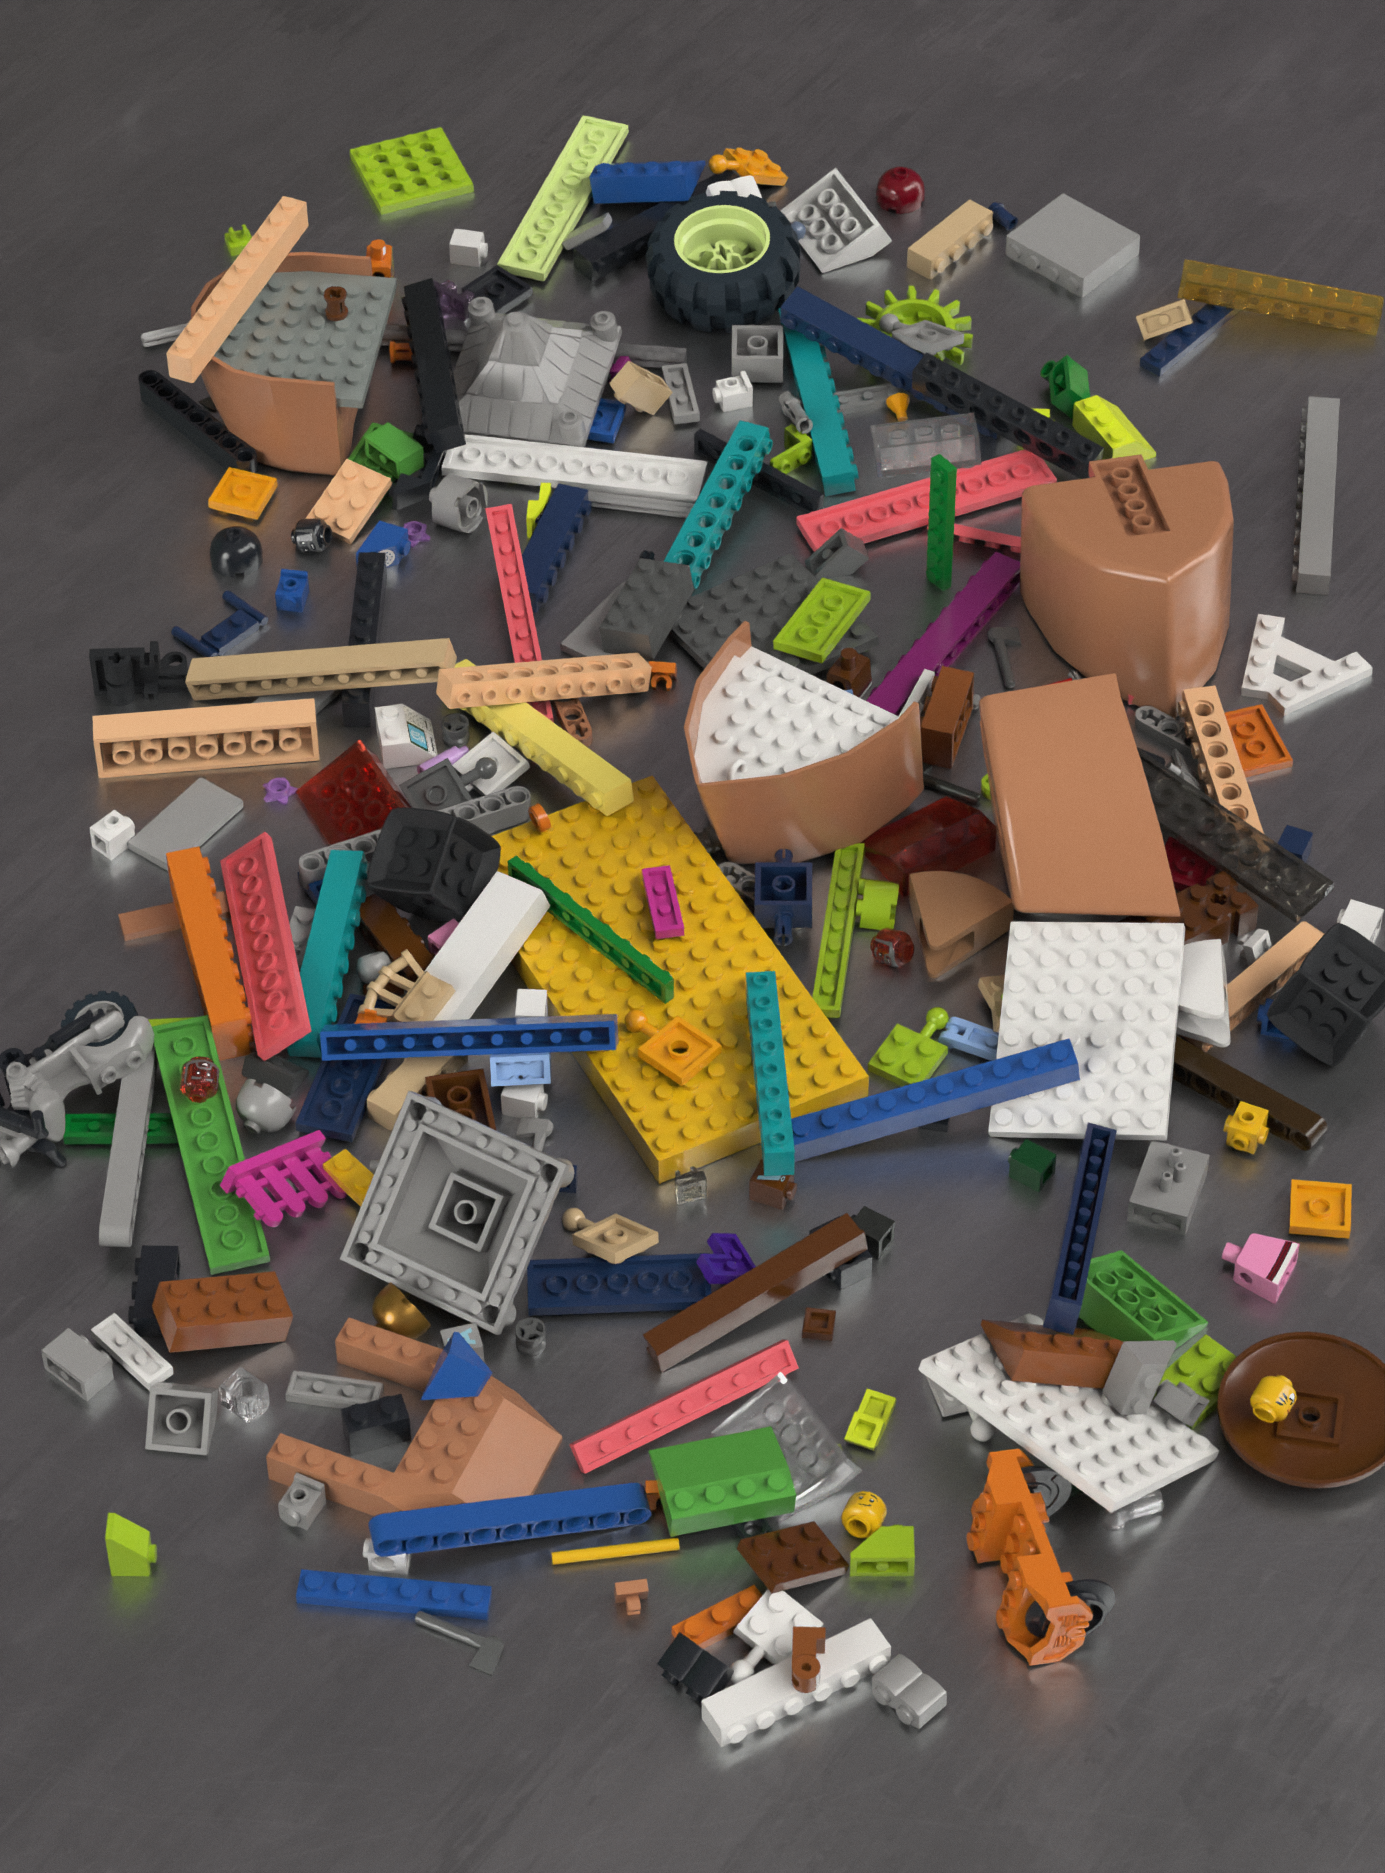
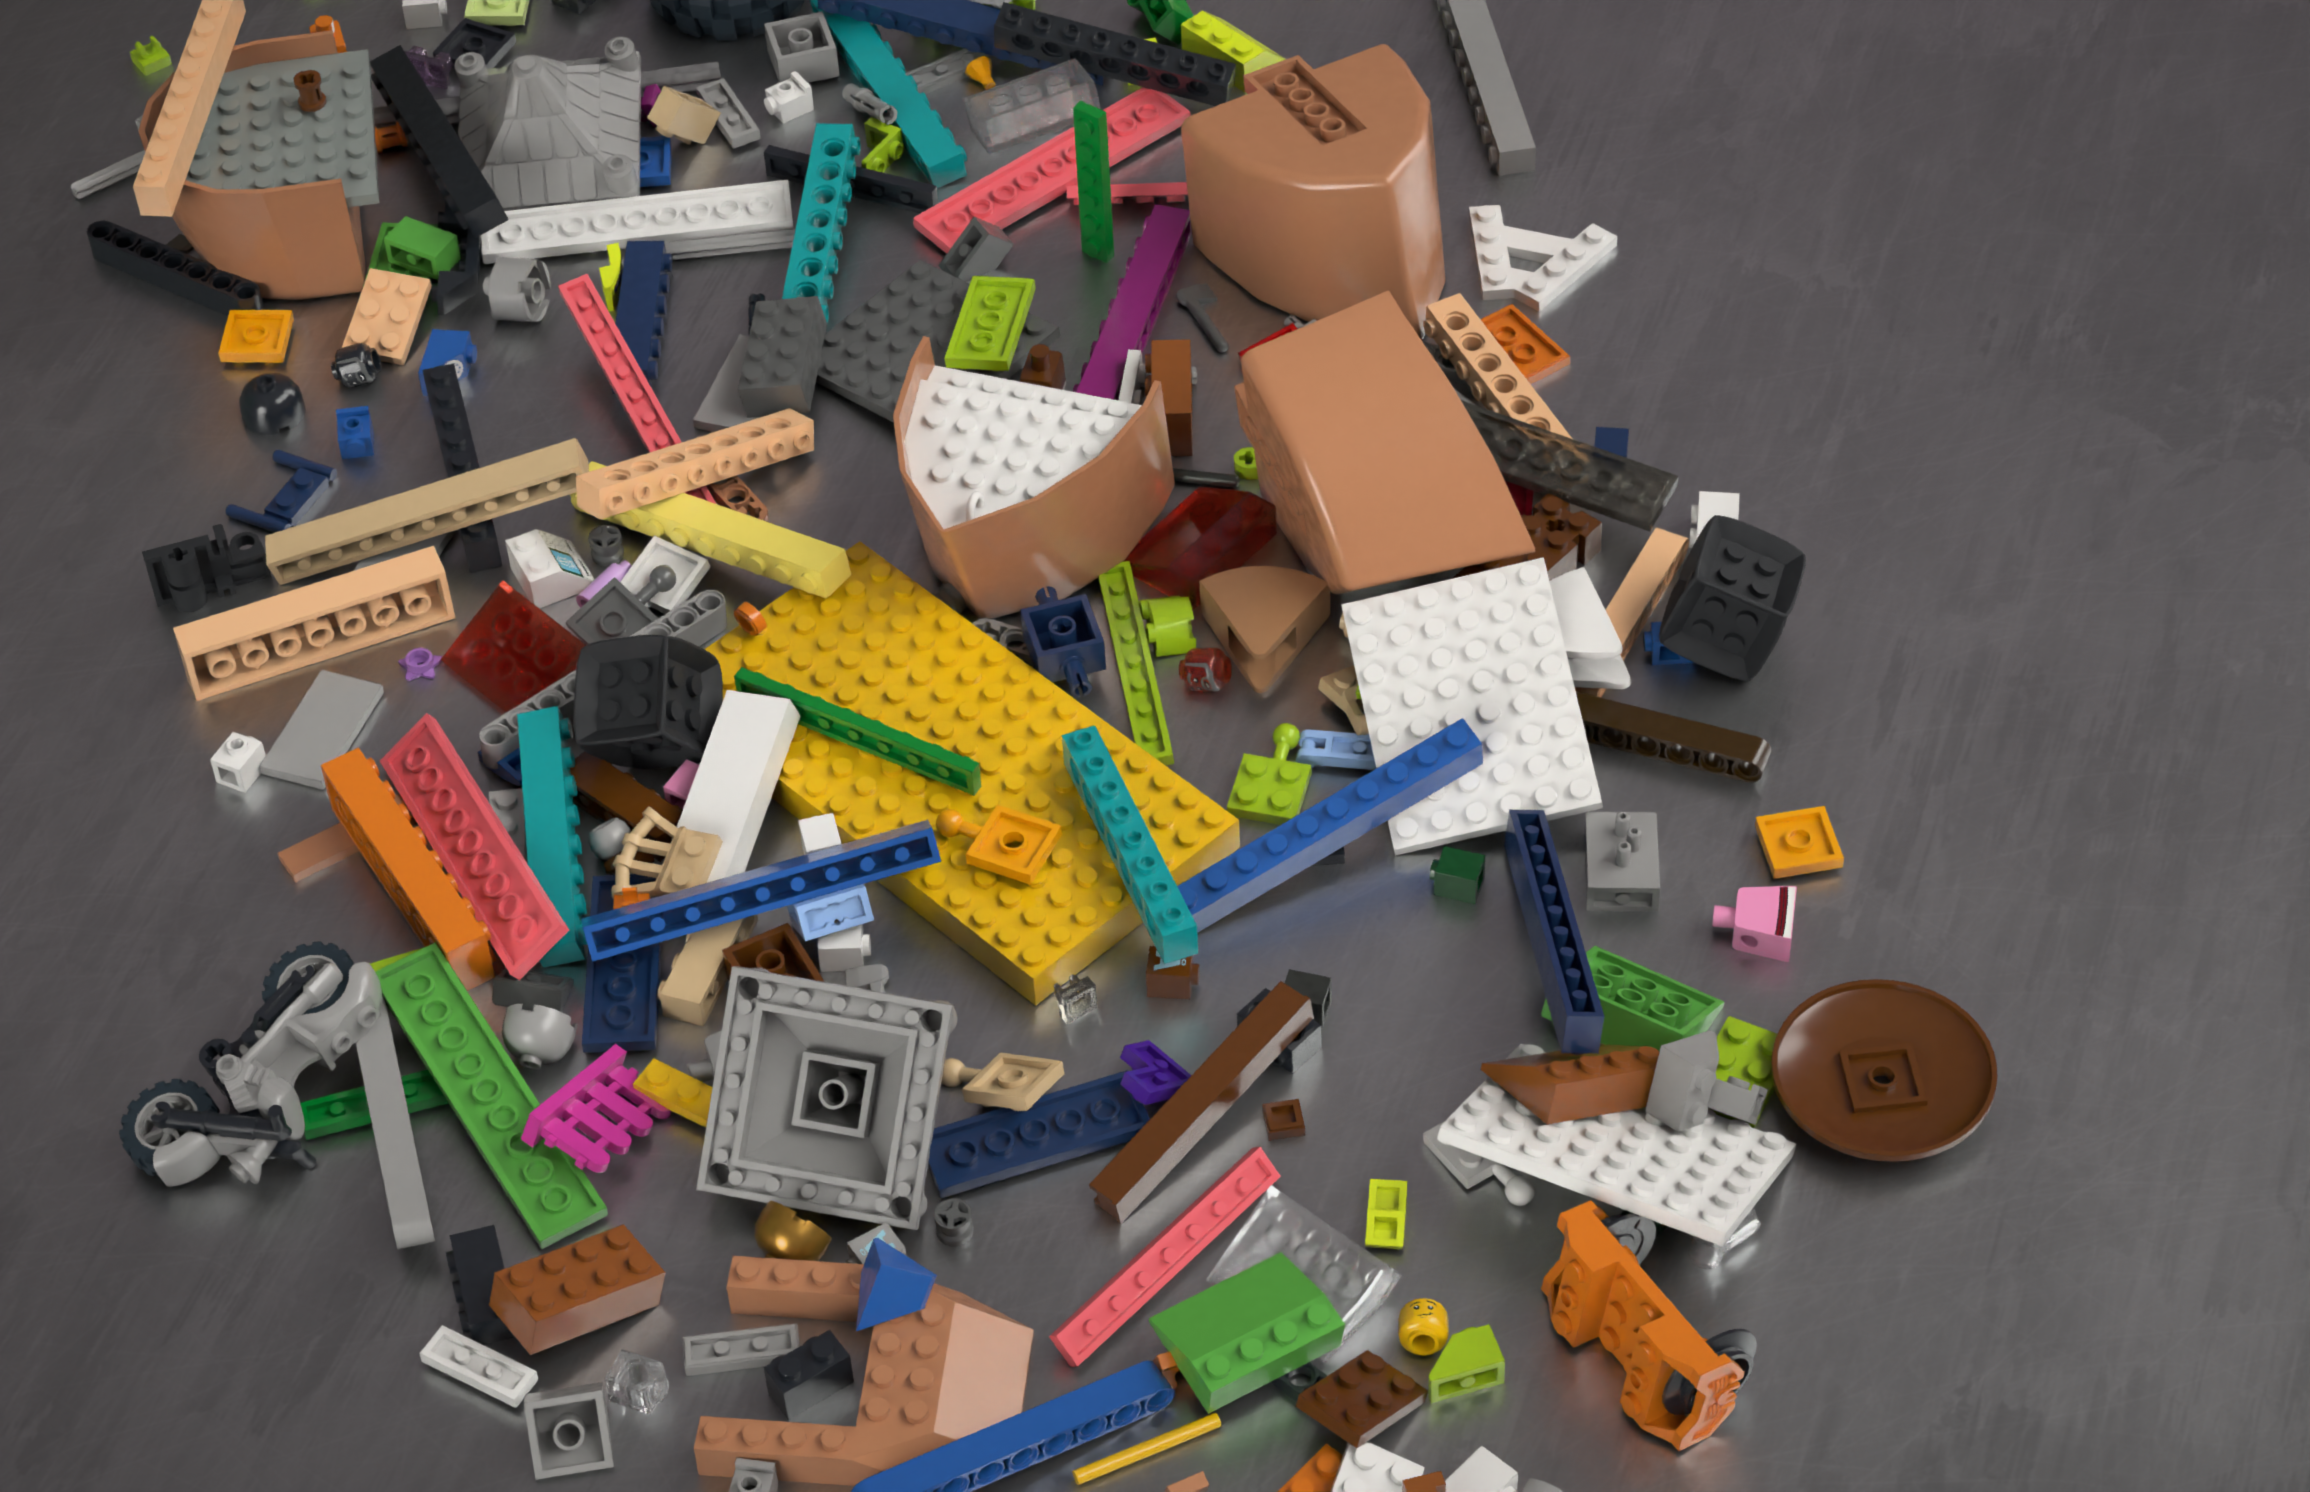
camera: 15 degrees left, 0 degrees up
light grey brick [41,1328,114,1401] -> none
clear red head [180,1056,219,1103] -> none
medium lavender plate [403,521,430,548] -> none
dark pink plate [642,865,684,939] -> none
orange tile [649,661,677,691] -> none
yellow brick [1223,1101,1269,1154] -> none
white tile [1237,928,1272,967] -> none
yellow head [1250,1375,1297,1423] -> none

